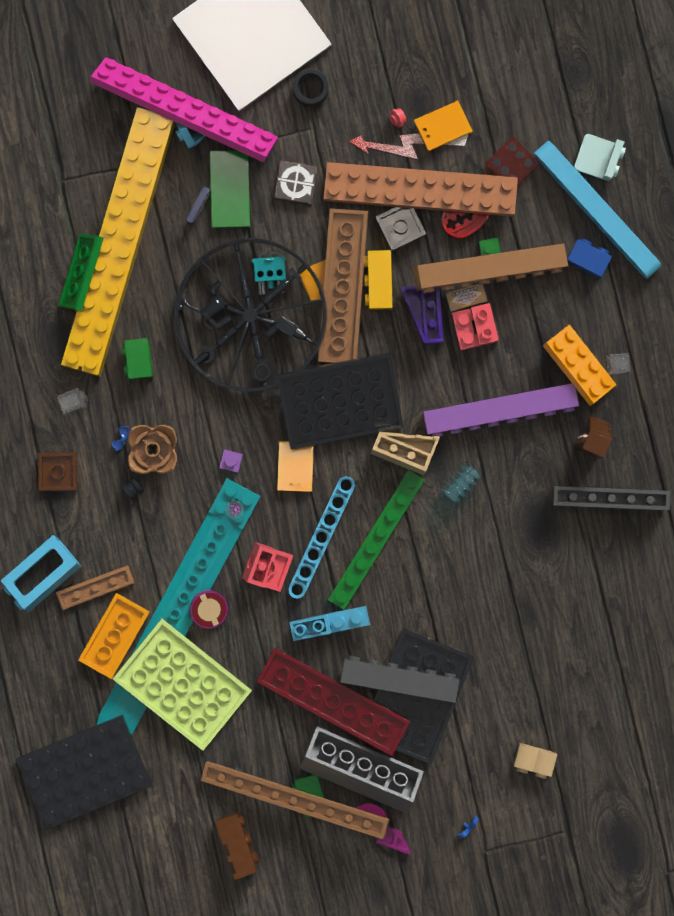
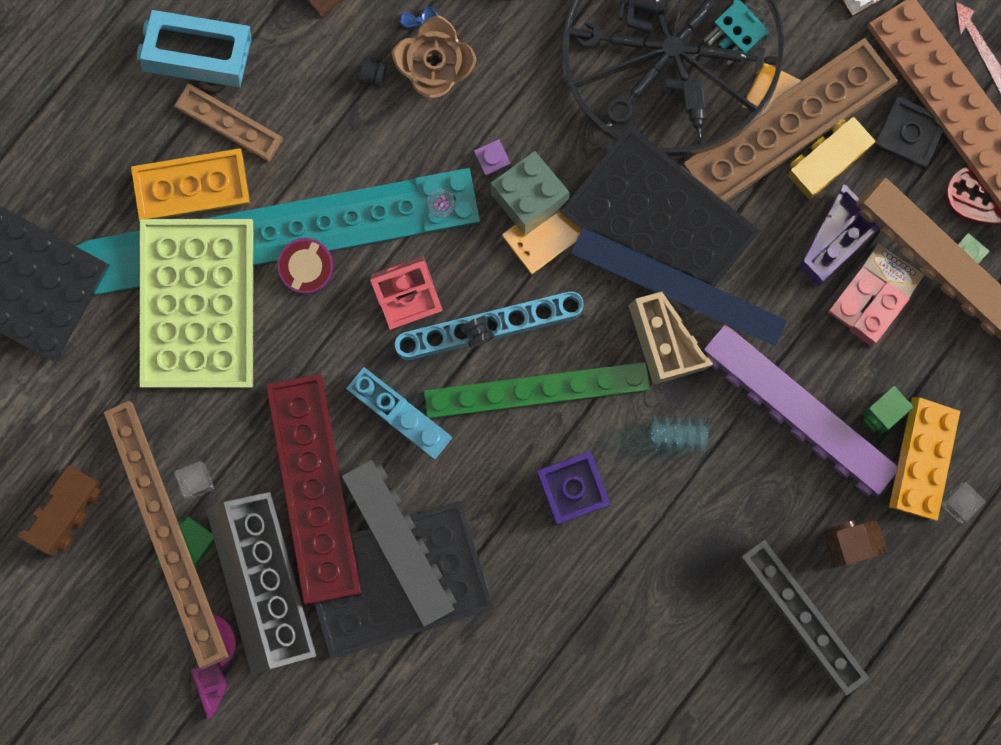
camera: 55 degrees right, 5 degrees down
none -> clear brick [174,461,215,500]
none -> black wheel [461,316,495,349]
none -> sand green brick [491,151,569,236]
none -> dark purple brick [537,451,610,526]
none -> dark blue tile [571,227,787,346]
none -> green brick [861,386,913,435]

